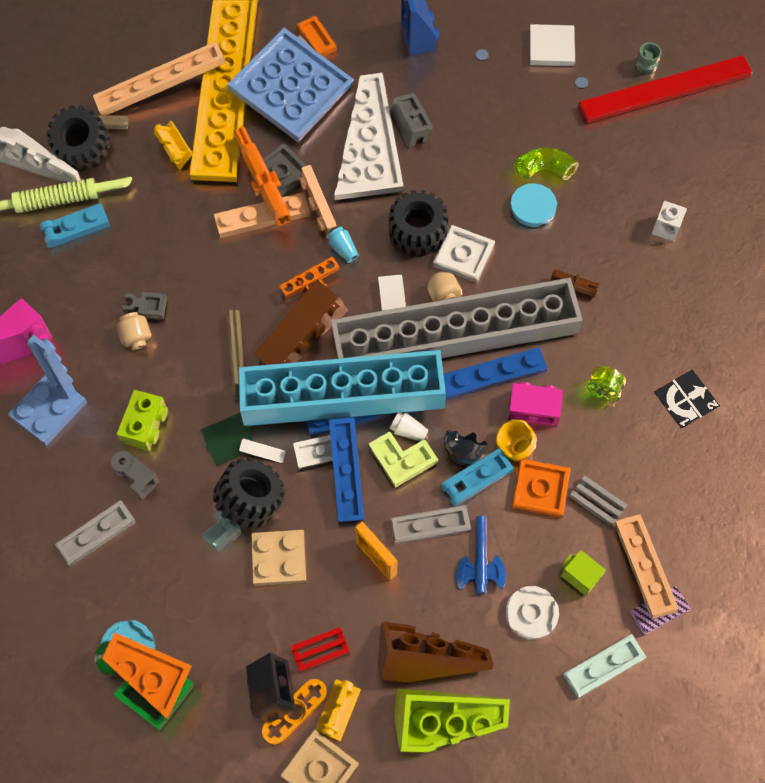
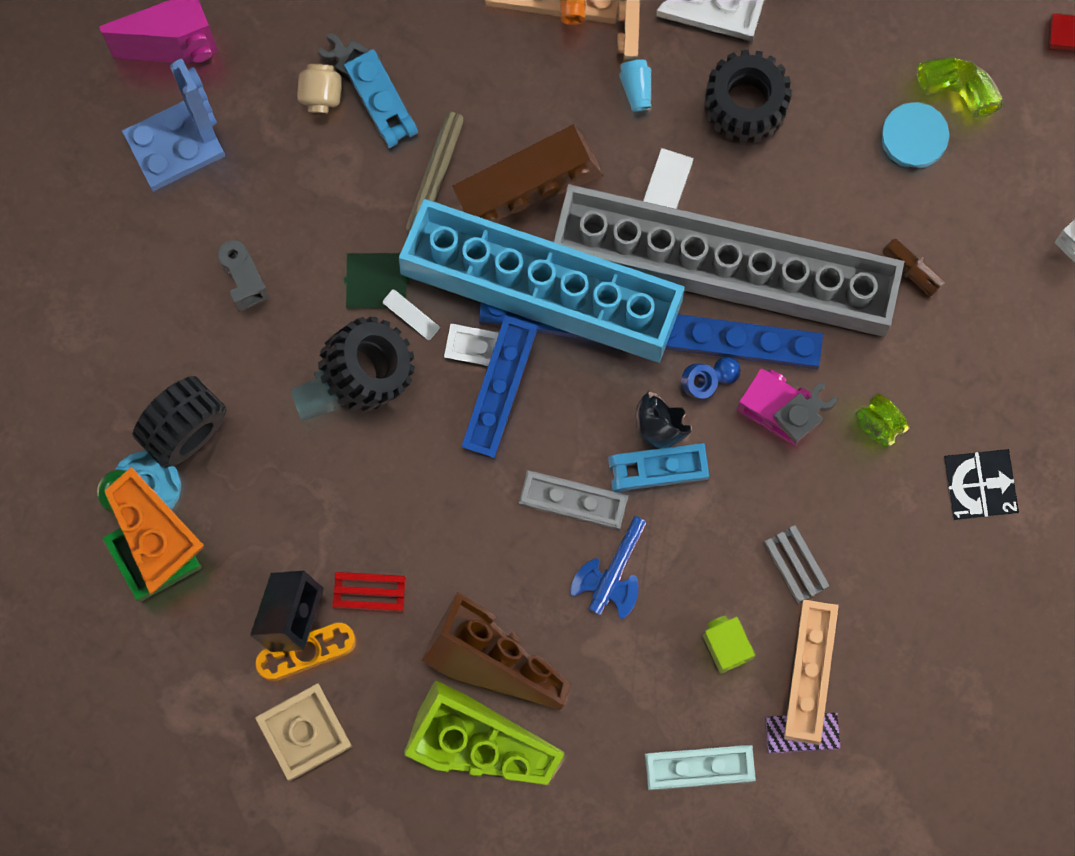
camera: 25 degrees right, 10 degrees up
light grey tile [55,500,136,567] -> none
lime brick [116,390,168,451] -> none
tan plate [252,530,307,586] -> none
orange piece [279,256,340,299] -> none
yellow hinge [315,679,361,741] -> none
light orange tile [355,521,398,580] -> none
yellowish green plate [368,432,438,488] -> none
white cone [390,412,428,442] -> none
tan head [427,272,462,302] -> none
white tile [433,225,495,283] -> none
yellow hair [496,419,537,461] -> none
white tile [505,586,559,640] -> none
orange tile [511,459,571,518] -> none
none -> black tyre [132,376,226,468]
none -> dark azure plate [343,49,418,148]
none -> blue plate [681,357,741,399]
none -> dark grey plate [773,383,838,444]

